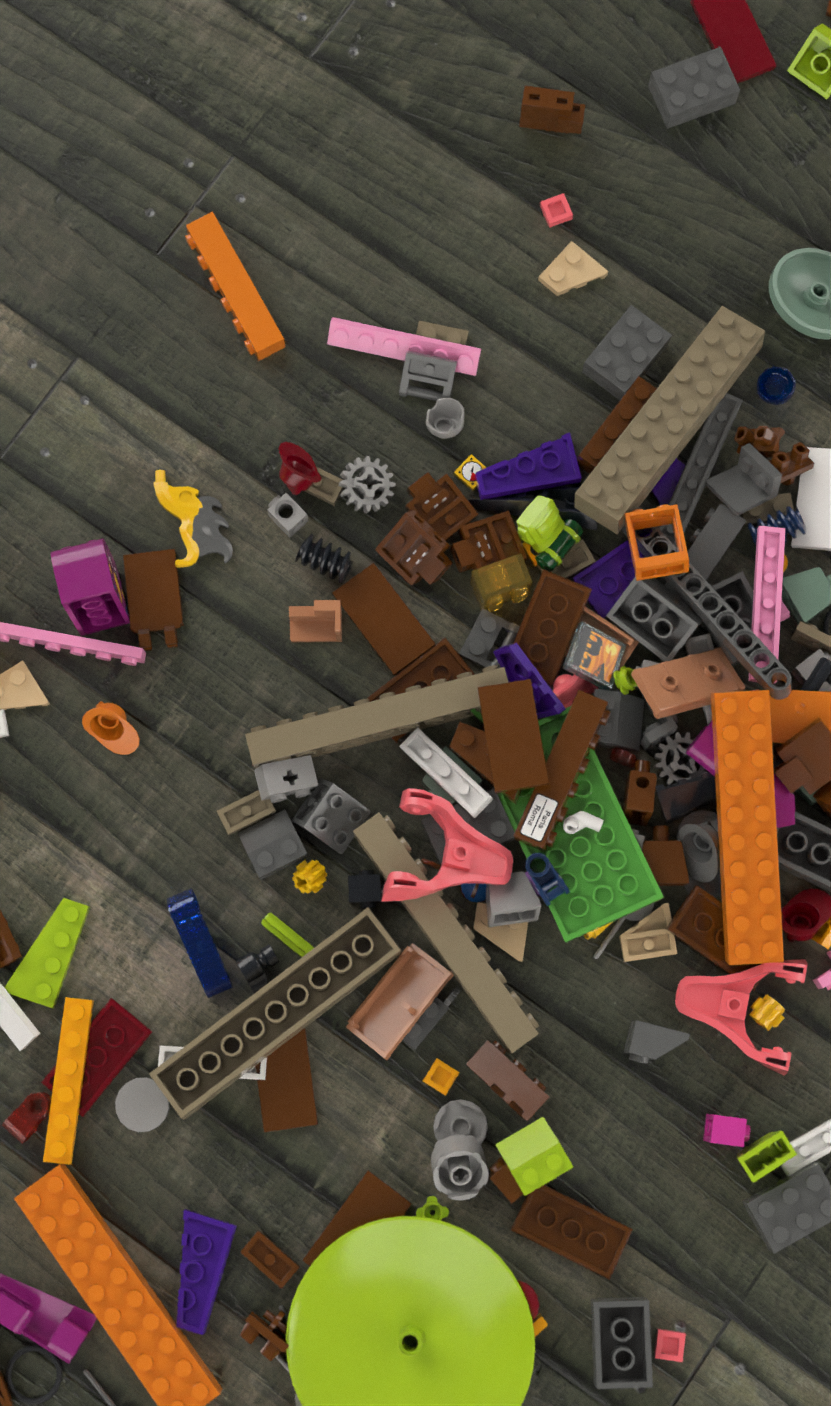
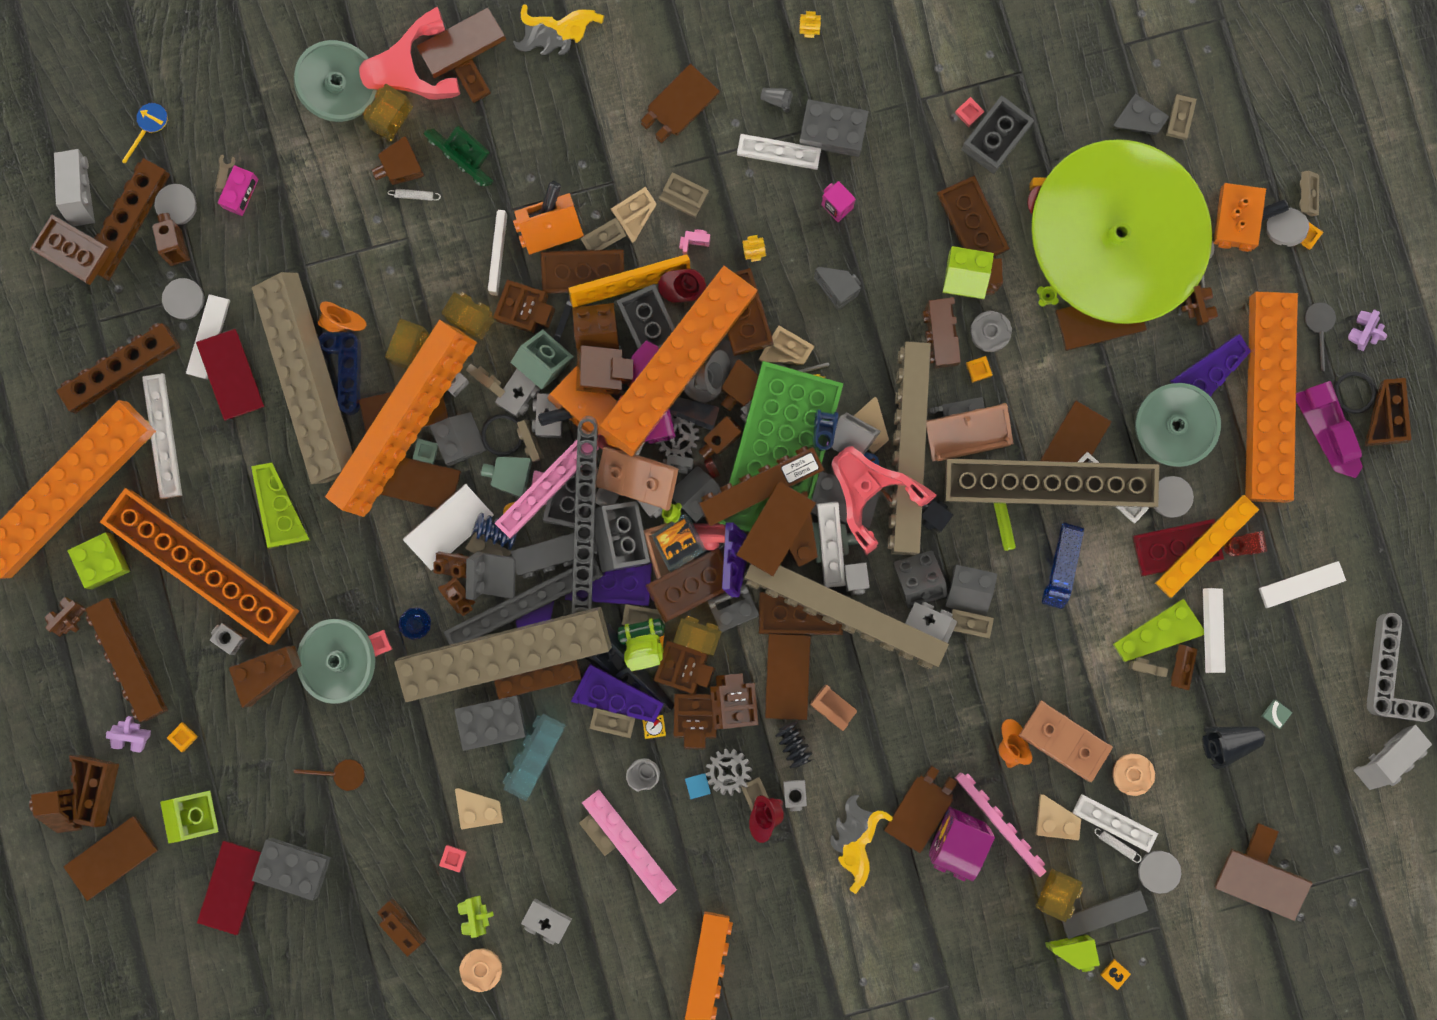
camera: 140 degrees left, 5 degrees up
black piece [235,944,279,993] -> none
reddish brown plate [240,1230,300,1289] -> none
yellow gear [292,860,327,894] -> none
dark grey plate [399,351,457,401] -> none
light grey brick [431,1135,488,1200] -> none
white arm [563,811,604,834] -> none
orange window [625,504,689,581] -> none
coral animal [675,959,807,1076] -> none
lime torso [737,1130,797,1183] -> none
none -> reddish brown piece [293,759,365,791]
none -> coral plate [368,630,392,657]
none -> lime hips [457,896,494,938]
none -> light nougat tile [459,948,502,992]
none -> clear light blue brick [503,713,567,801]
none -> light grey brick [521,899,572,945]
none -> dark tan plate [590,708,636,738]
none -> dark azure tile [685,773,711,799]
none -> light grey brick [844,563,870,596]
none -> nougat container [1019,700,1113,783]
none -> dark tan plate [1128,658,1168,677]
none -> sand green dish [1135,383,1221,467]

